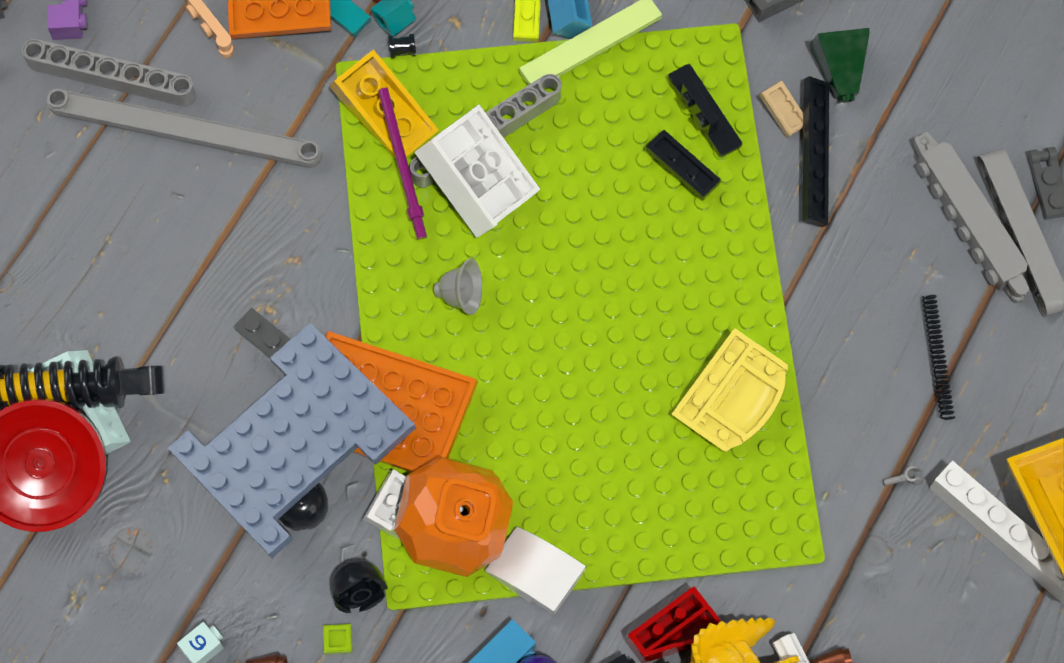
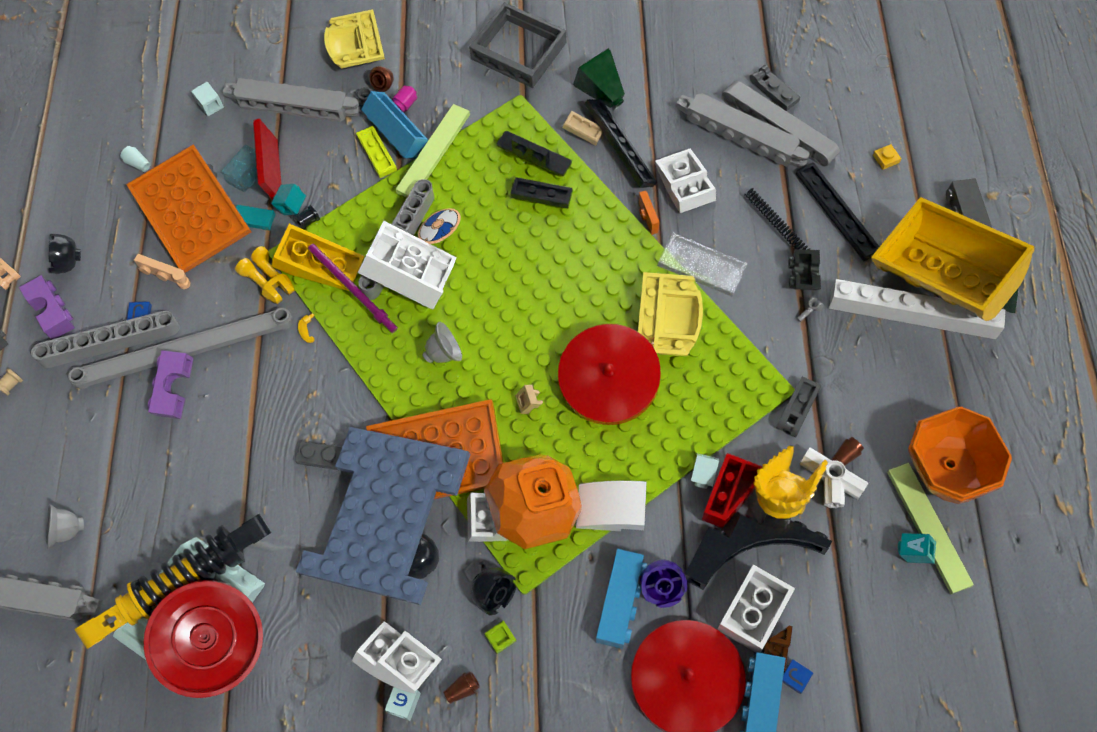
camera: 25 degrees left, 5 degrees down
none -> blue tile [127,302,152,320]
none -> medium lavender arch [148,350,193,419]
none -> yellow piece [235,246,295,304]
none -> yellow piece [298,313,315,343]
none -> white slope [352,621,442,694]
none -> shield [418,208,461,244]
none -> tan tile [515,385,543,414]
none -> red container [558,324,661,425]
none -> orange plate [638,190,659,235]
none -> white slope [655,148,716,213]
none -> clear tile [657,233,747,297]
none -> light aqua brick [691,453,719,489]
none -> dark grey plate [776,376,822,437]
none -> pearl dark grey cylinder [788,250,821,290]
none -> black tile [796,162,880,261]

